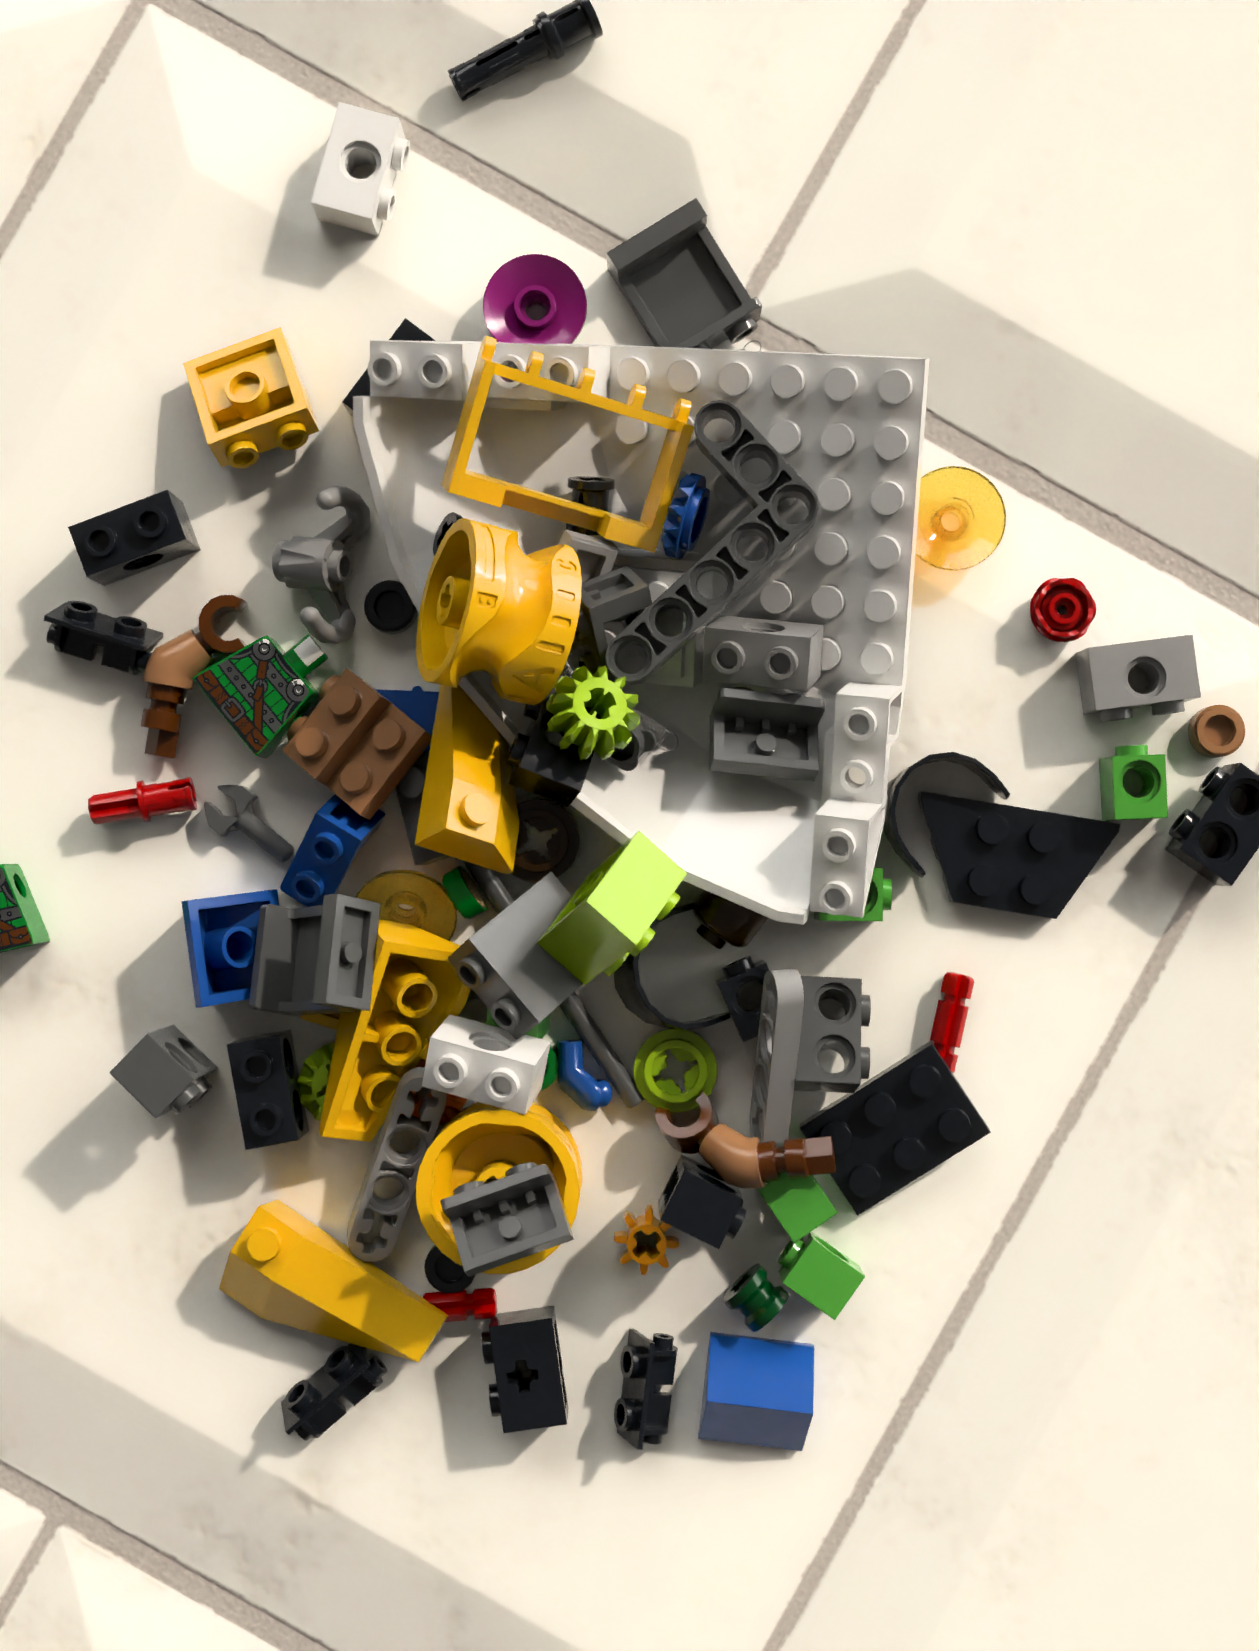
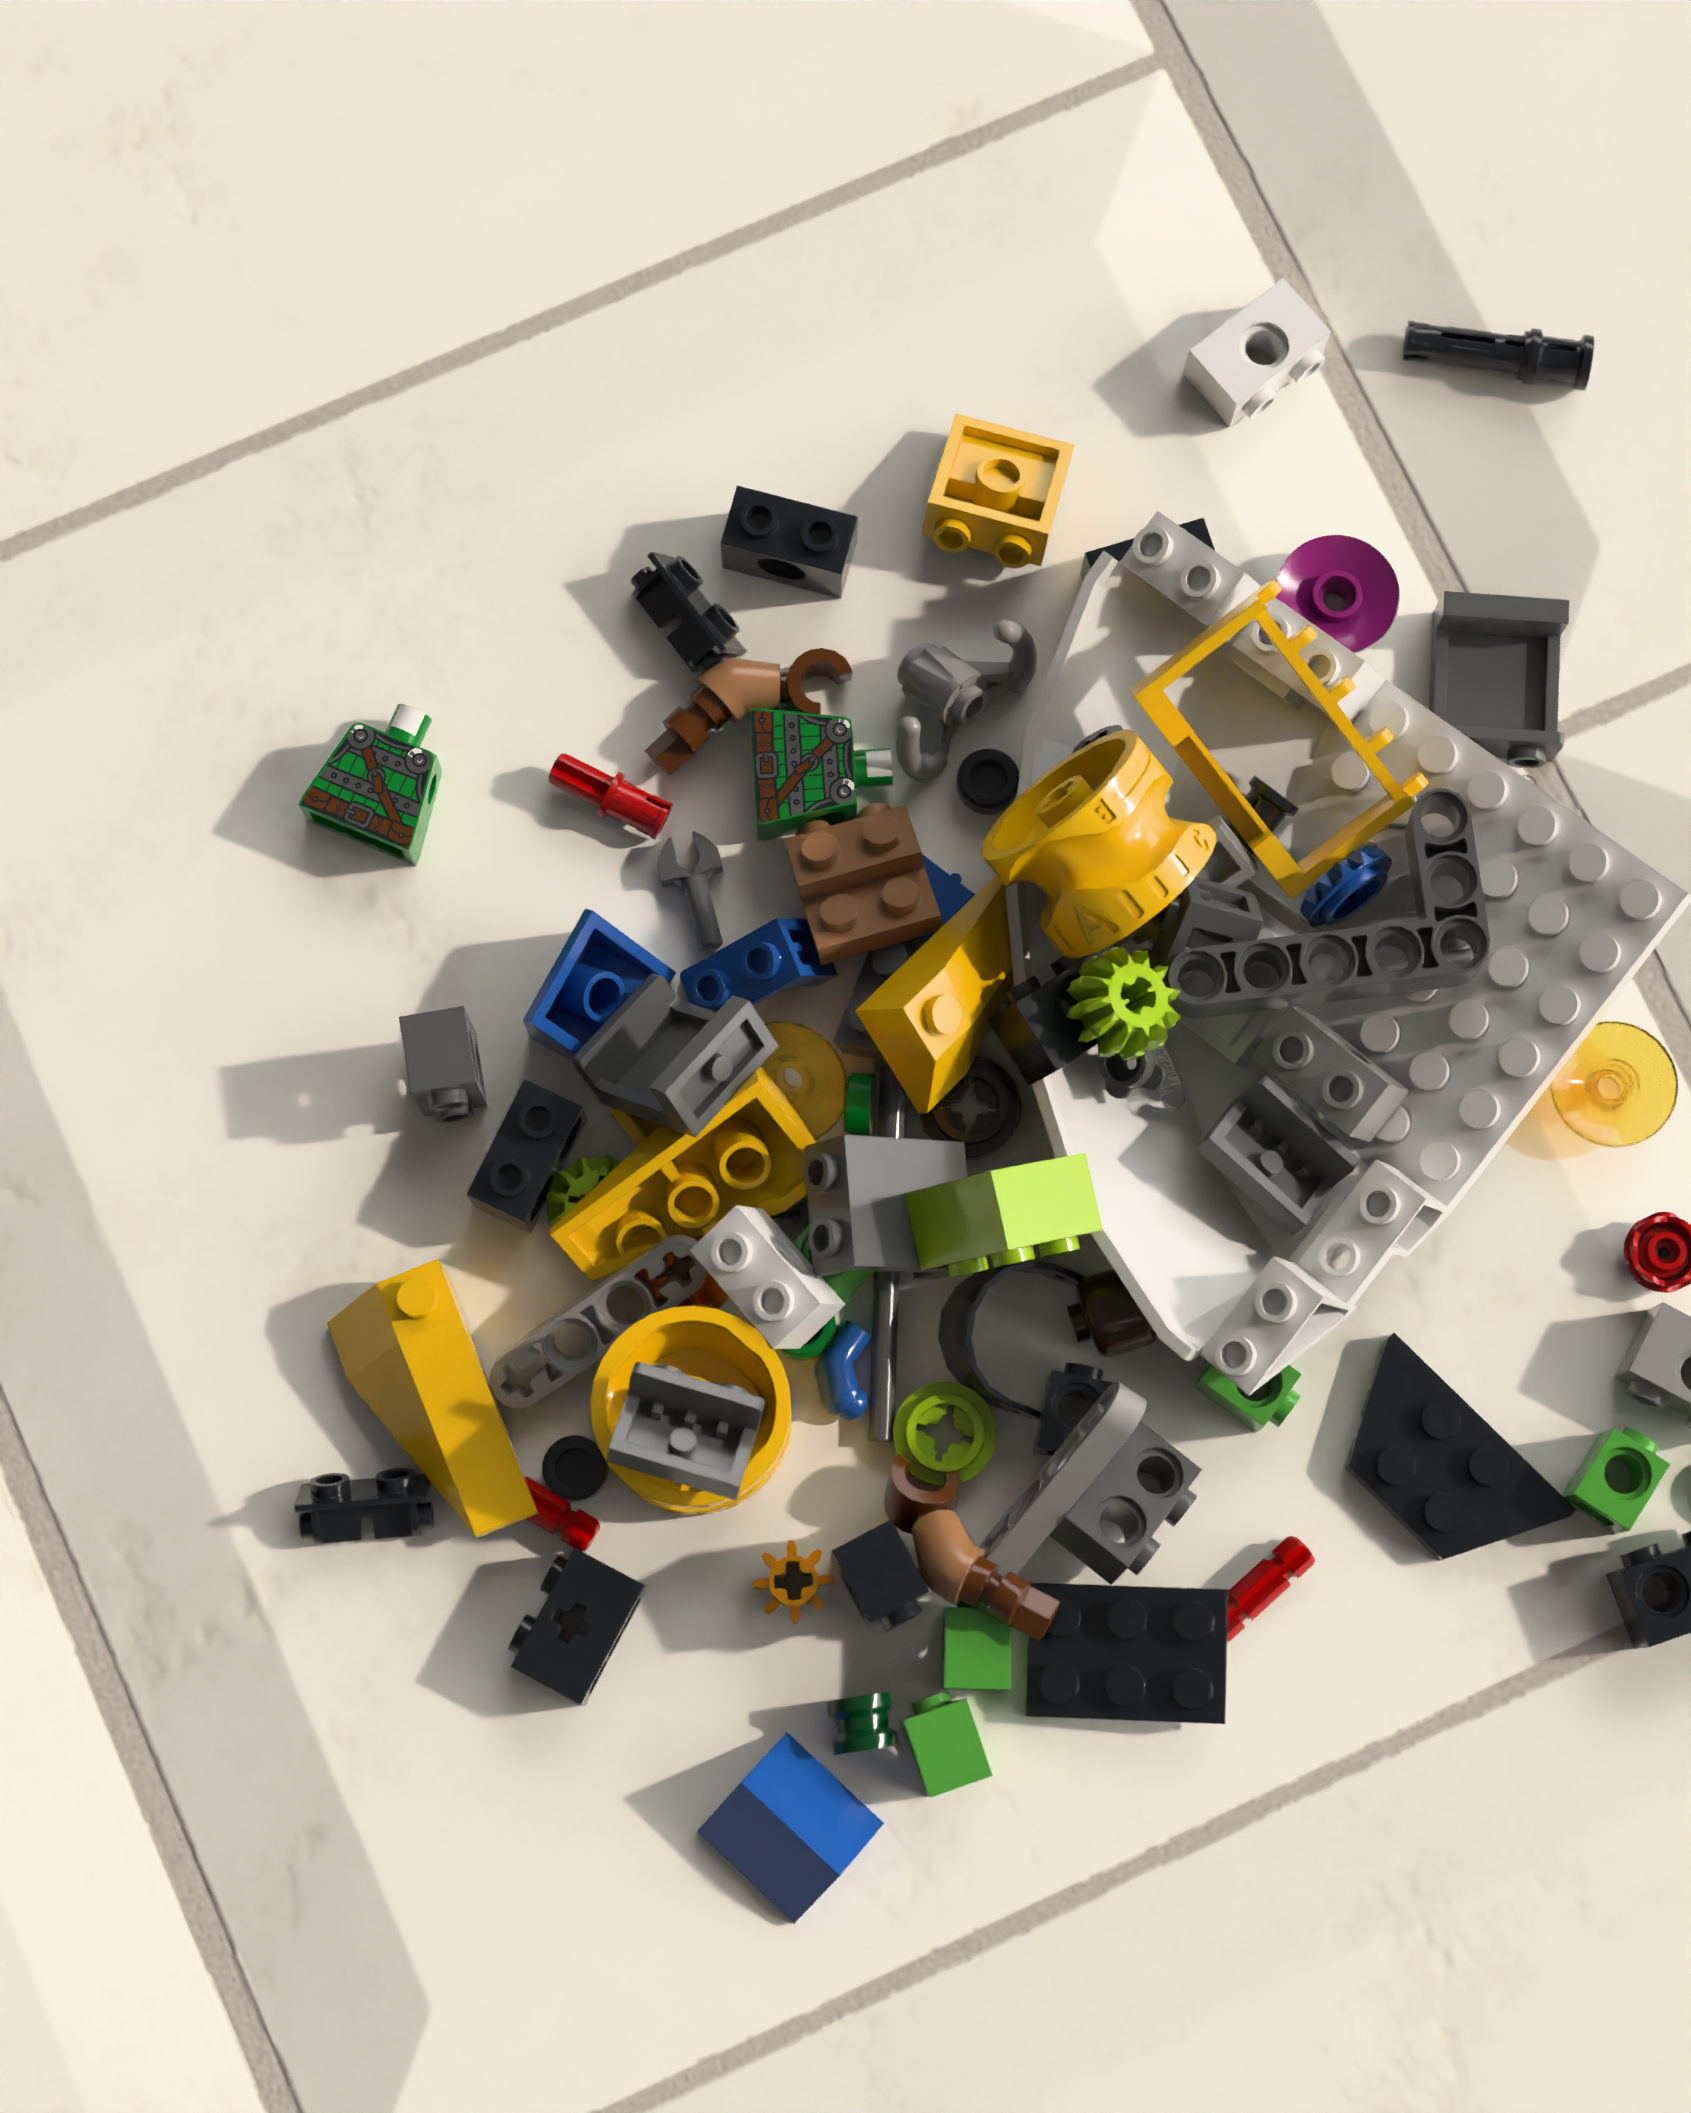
camera: 30 degrees right, 10 degrees down
black hinge [614,1329,678,1450] -> none
black piece [883,752,1010,878] -> none

